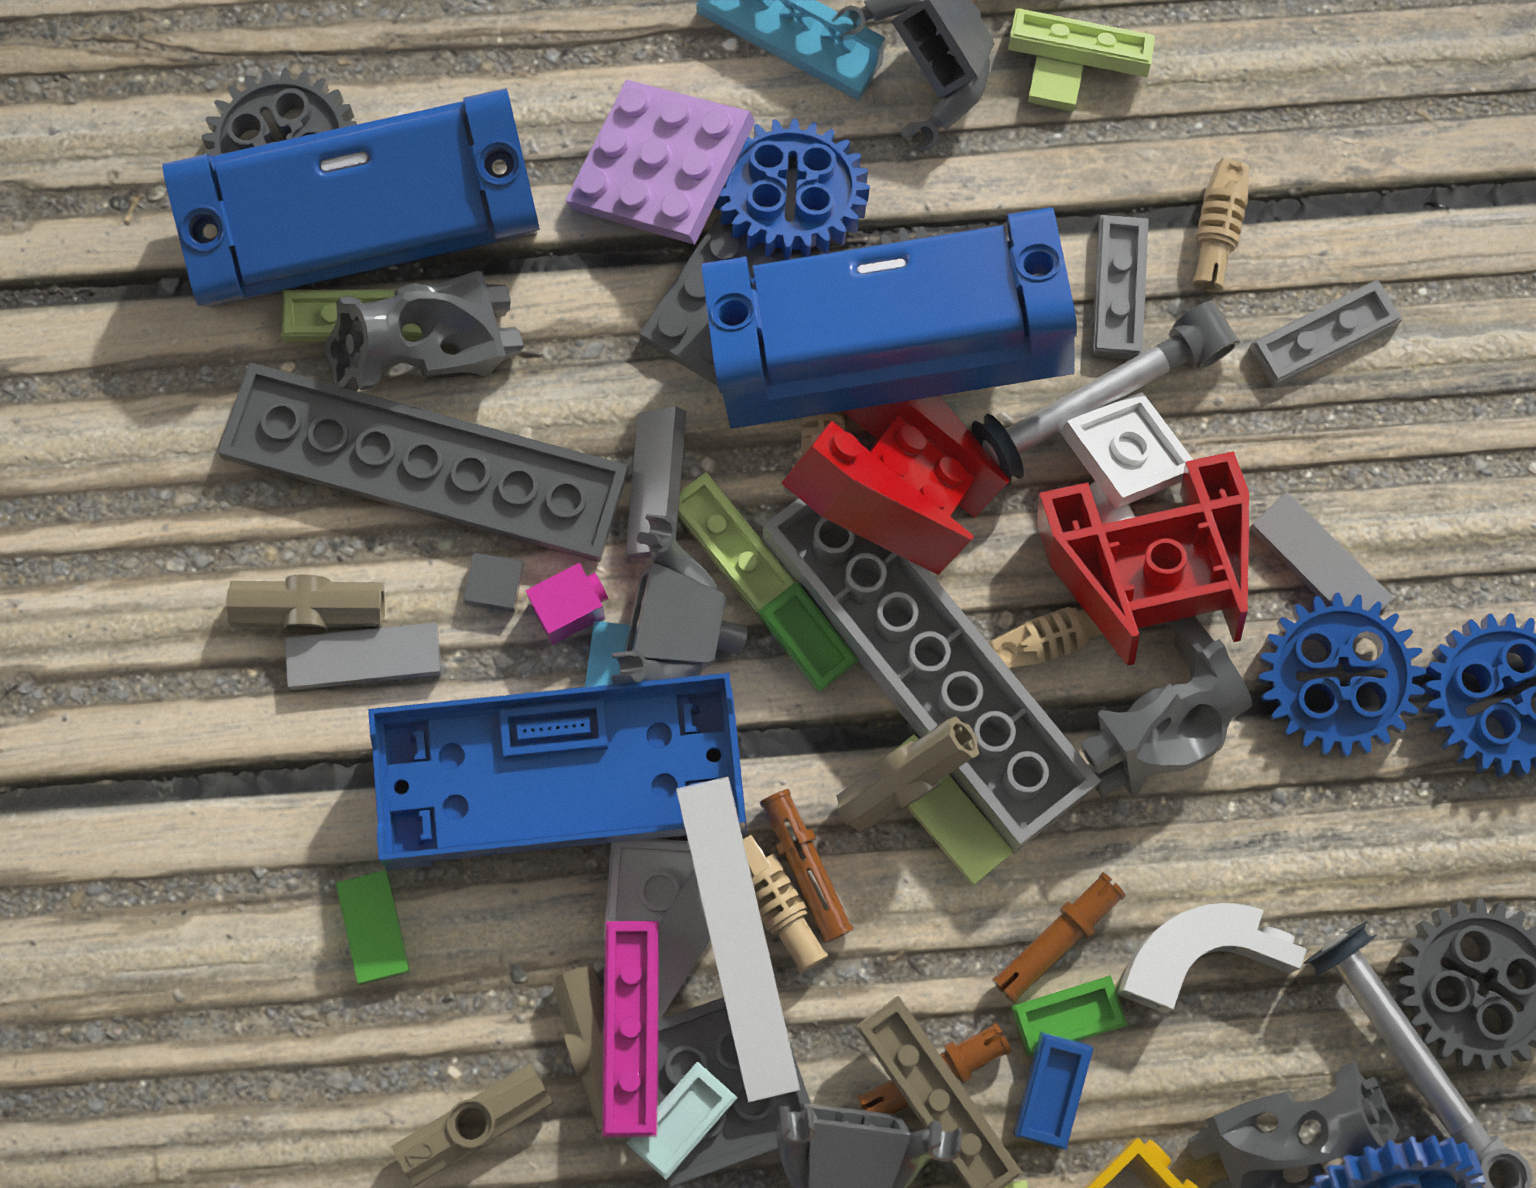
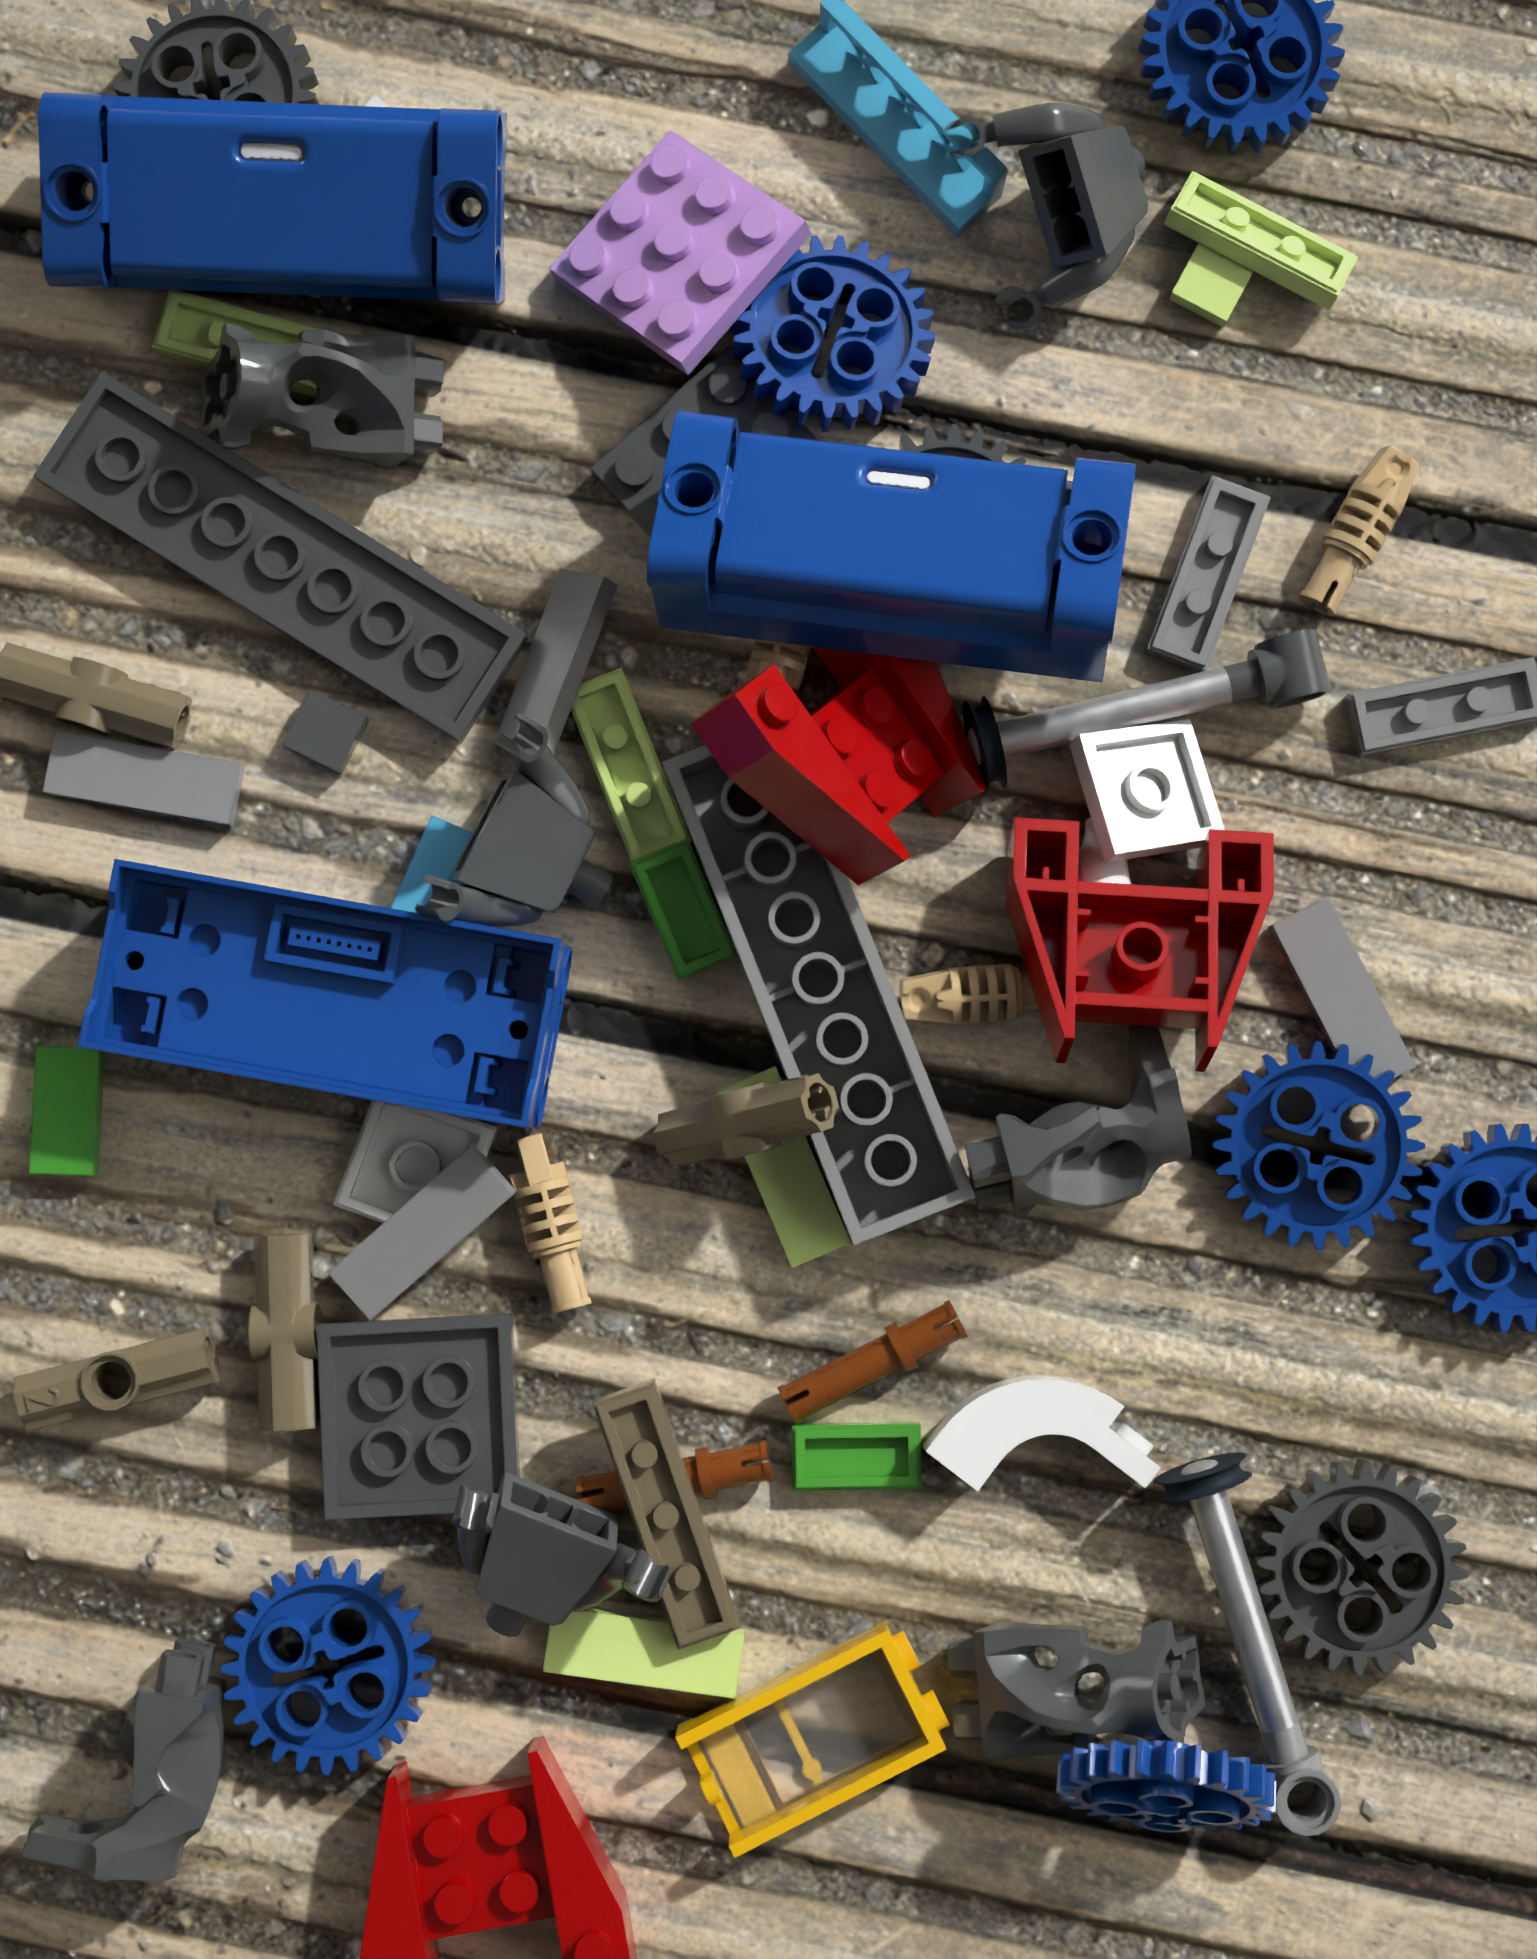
camera: 20 degrees right, 10 degrees up
dark pink brick [525,563,608,645] -> none
dark pink tile [602,921,660,1138] -> none
light aqua tile [626,1062,737,1180] -> none
white tile [676,777,800,1102] -> none
dark orange pin [760,789,854,943] -> none
blue tile [1013,1031,1094,1150] -> none

